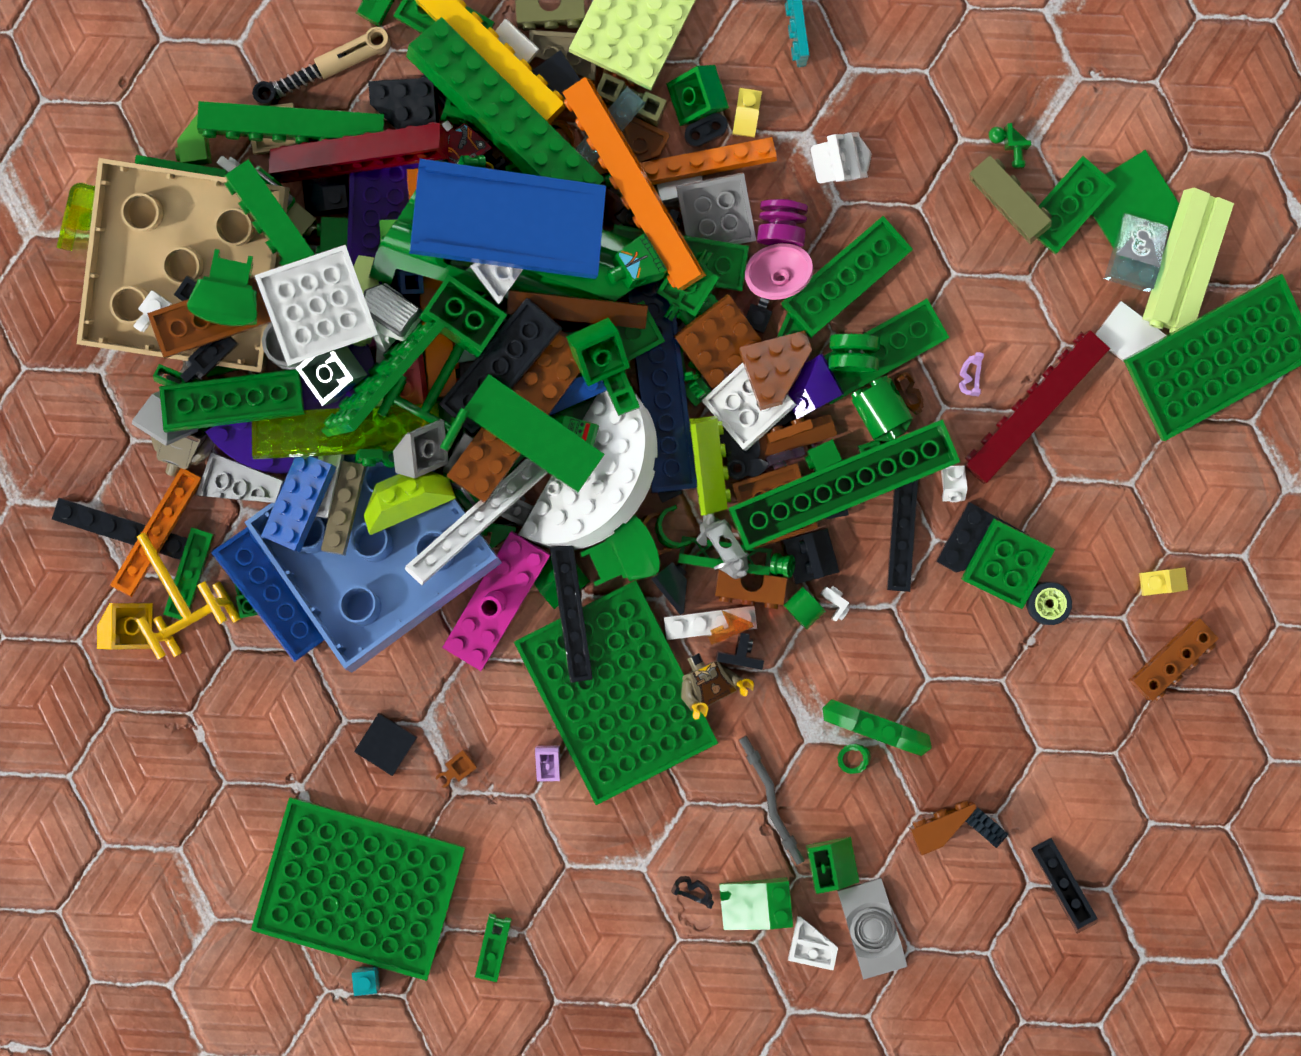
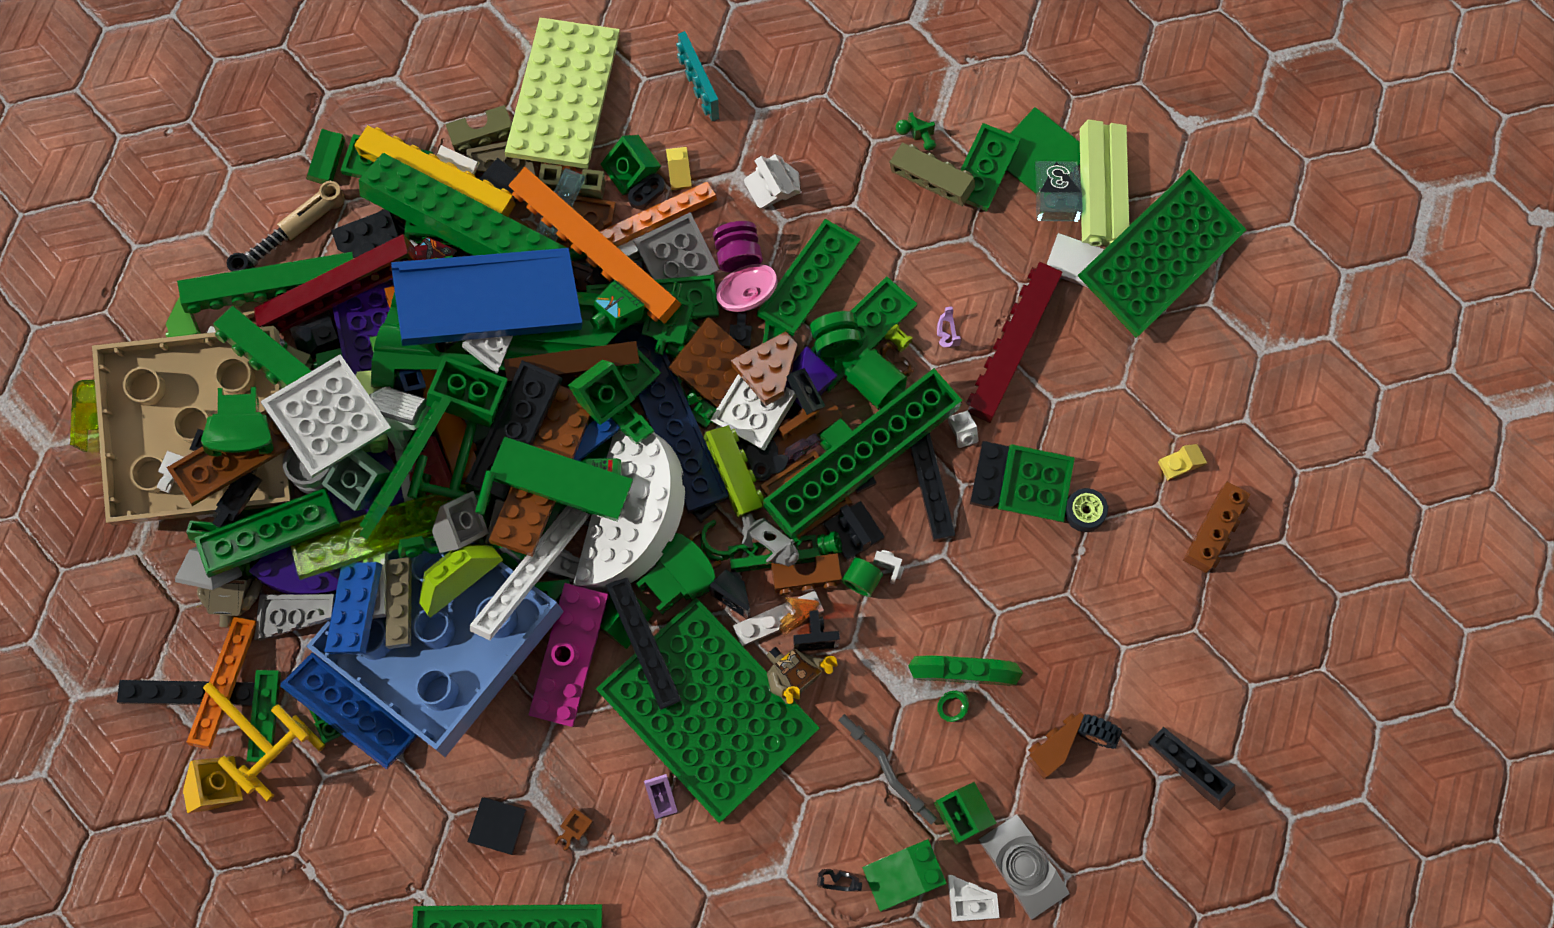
camera: 20 degrees left, 15 degrees down
none -> black plate [786,368,825,415]
none -> lime bush [884,324,913,352]

